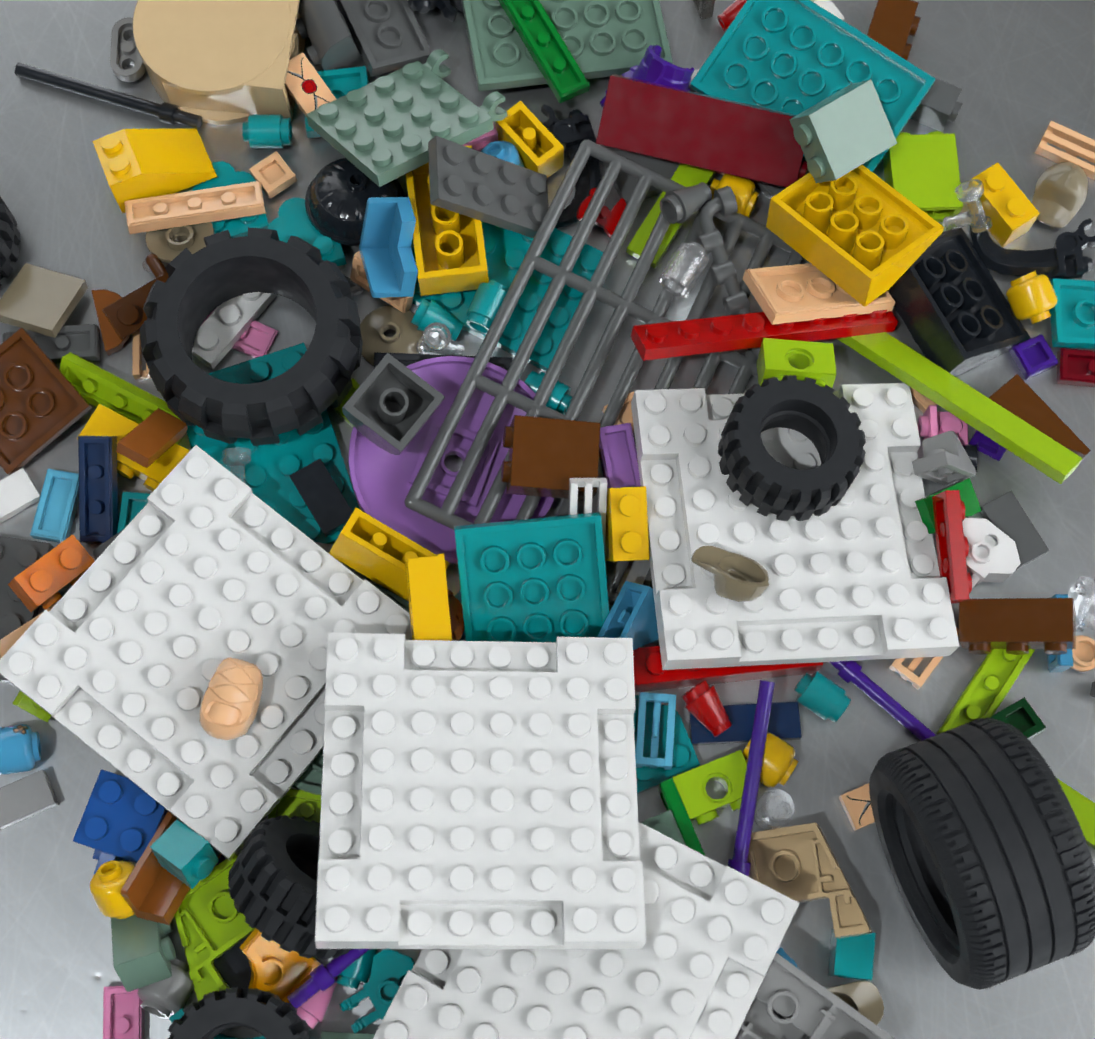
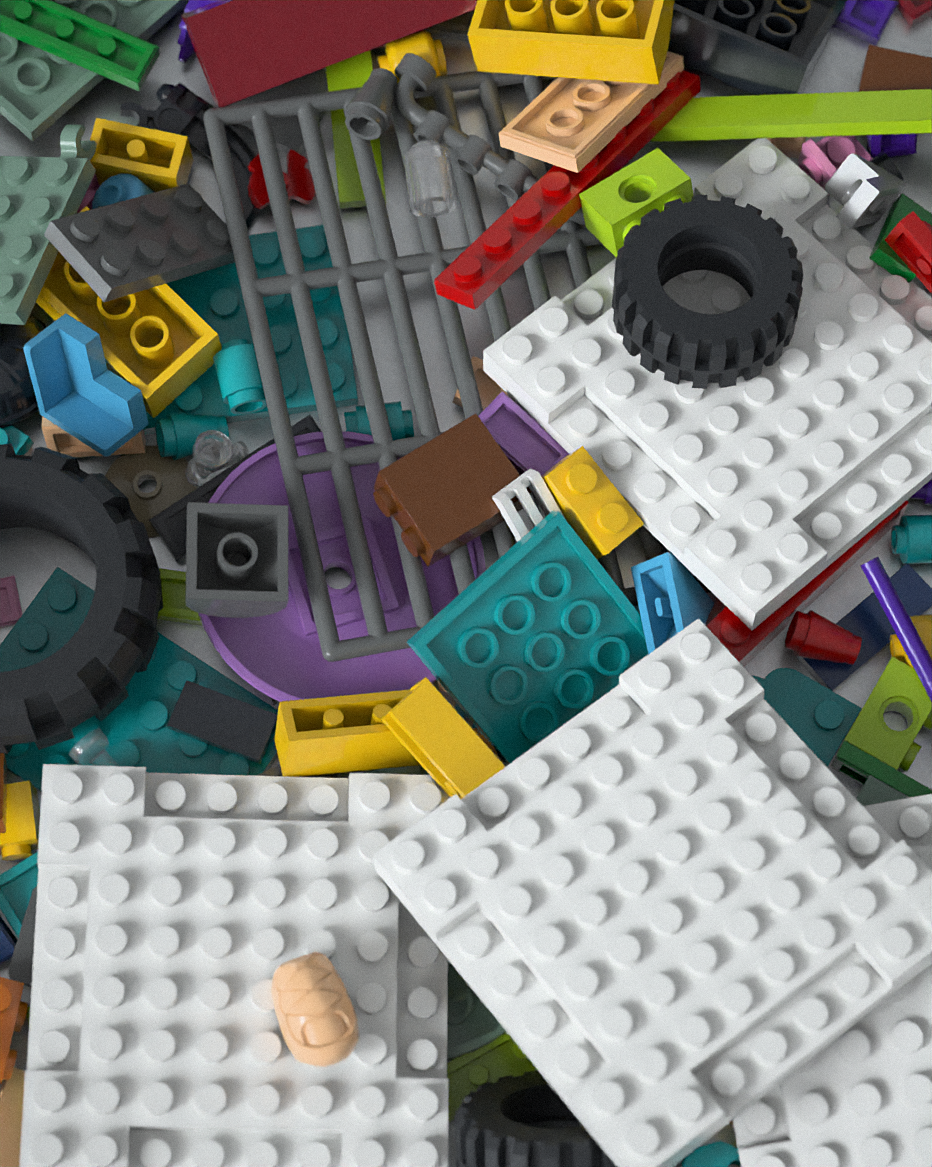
camera: 35 degrees left, 0 degrees up
medium azure tile [635,692,676,770] -> none
dark tan piece [691,546,769,602] -> none

